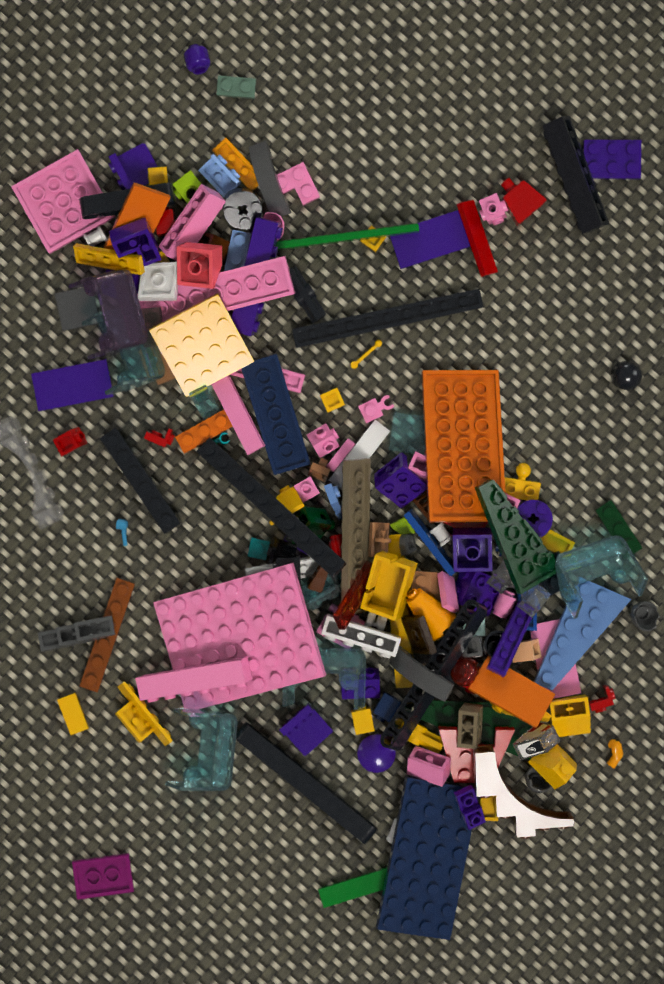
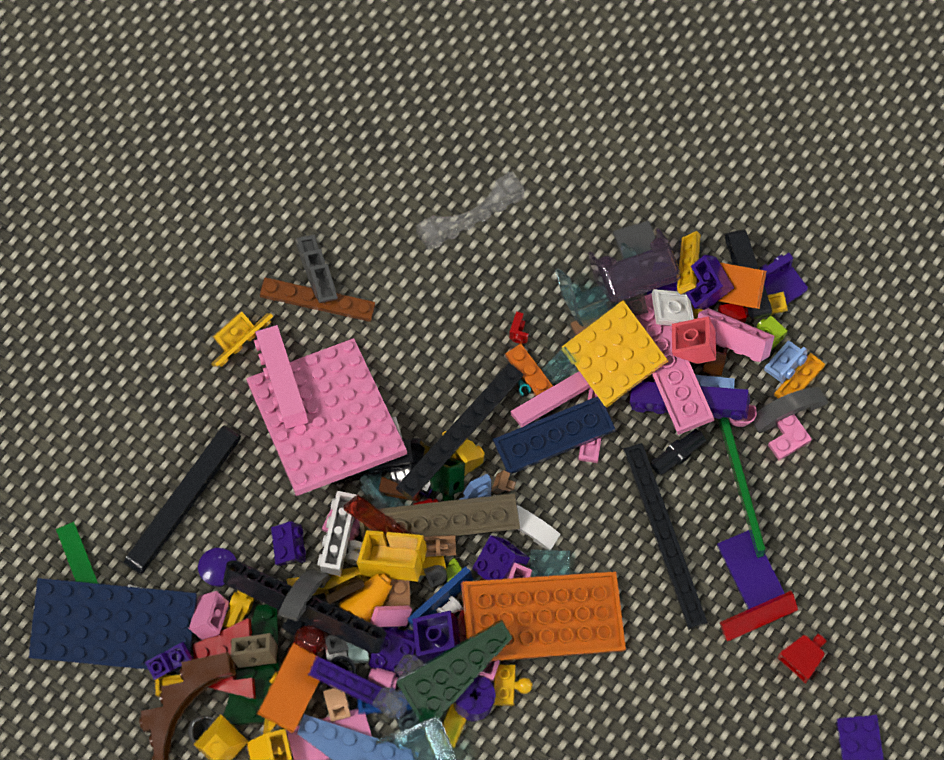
camera: 85 degrees right, 20 degrees down
bright pink plate [11,149,116,254] -> none
dark purple tile [31,359,114,412] -> none
red bracket [53,427,87,457] -> none
yellow tile [57,692,89,735] -> none
magenta tile [72,853,135,900] -> none
white bush [83,226,108,246] -> none
black brick [100,427,182,534] -> none
dark azure hand [116,519,128,546] -> none
clear light blue windscreen [165,708,238,791] -> none
dark purple head [184,44,211,75] -> none
sand green plate [216,75,256,99] -> none
brick [222,187,262,230] -> none
teal plate [247,538,270,560] -> none
dark purple bracket [279,702,333,756] -> none
clear light blue windscreen [282,647,366,710] -> none
bright pink brick [294,476,320,503] -> none
bright pink brick [307,423,340,458] -> none
yellow plate [320,388,345,413] -> none
bright pink beam [326,438,355,472] -> none
yellow hinge [351,339,382,369] -> none
yellow brick [351,704,375,735] -> none
bright pink plate [358,395,394,424] -> none
yellow tile [360,225,386,253] -> none
dark blue brick [373,691,401,723] -> none
bright pink brick [479,193,508,225] -> none
slope [513,721,561,760] -> none
black brick [542,116,610,234] -> none

